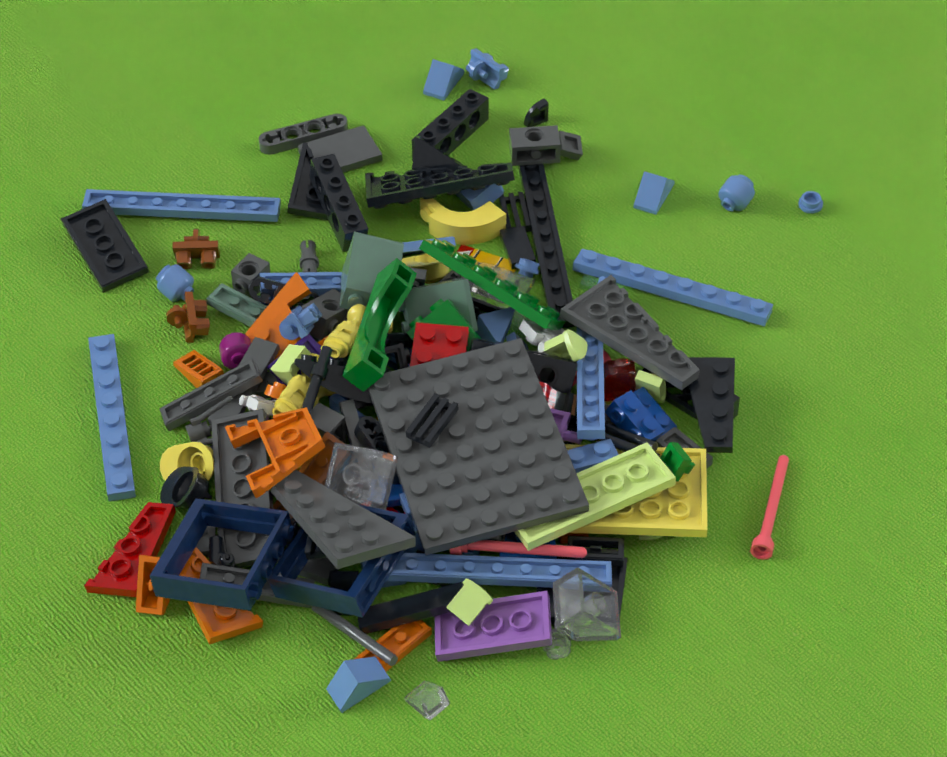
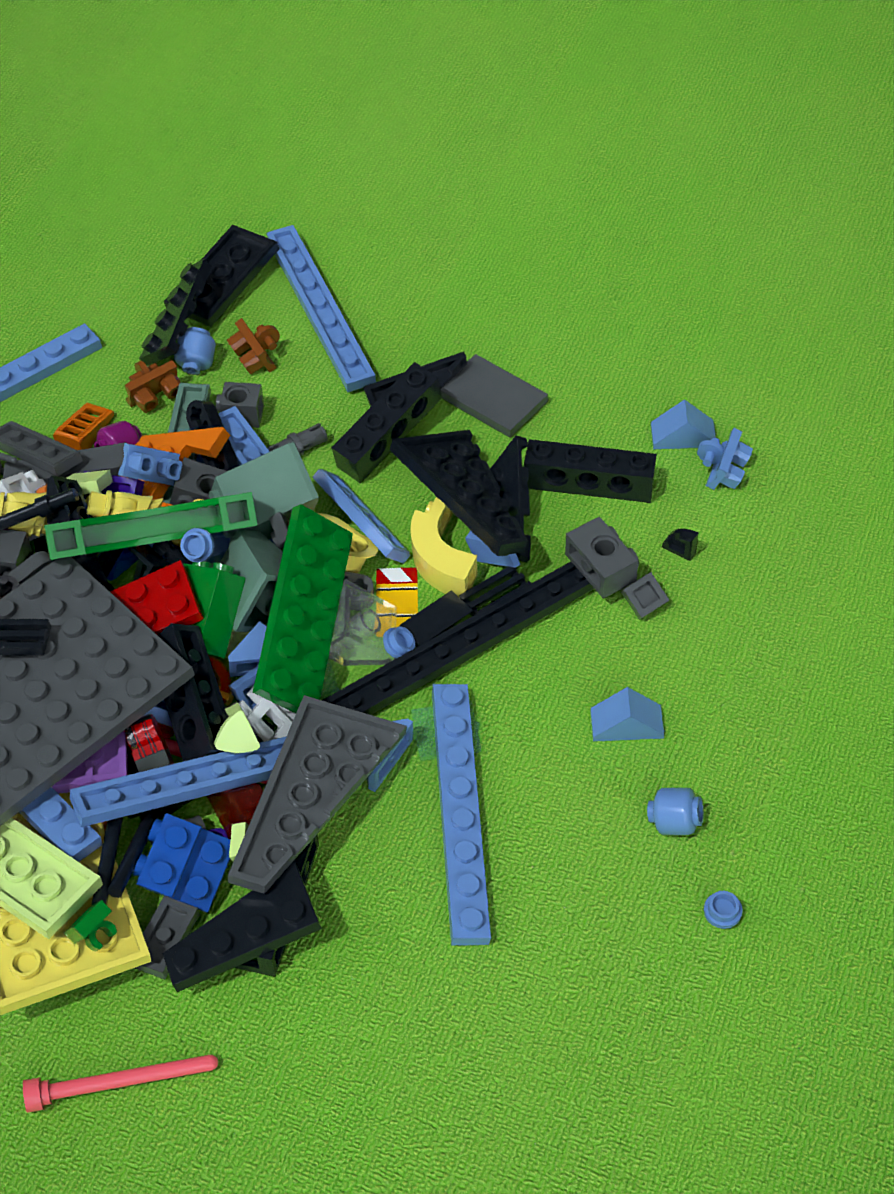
camera: 65 degrees right, 5 degrees up
dark grey beam [258,114,348,155] -> none
none -> black wing [139,259,213,366]
none -> medium blue plate [180,528,215,562]

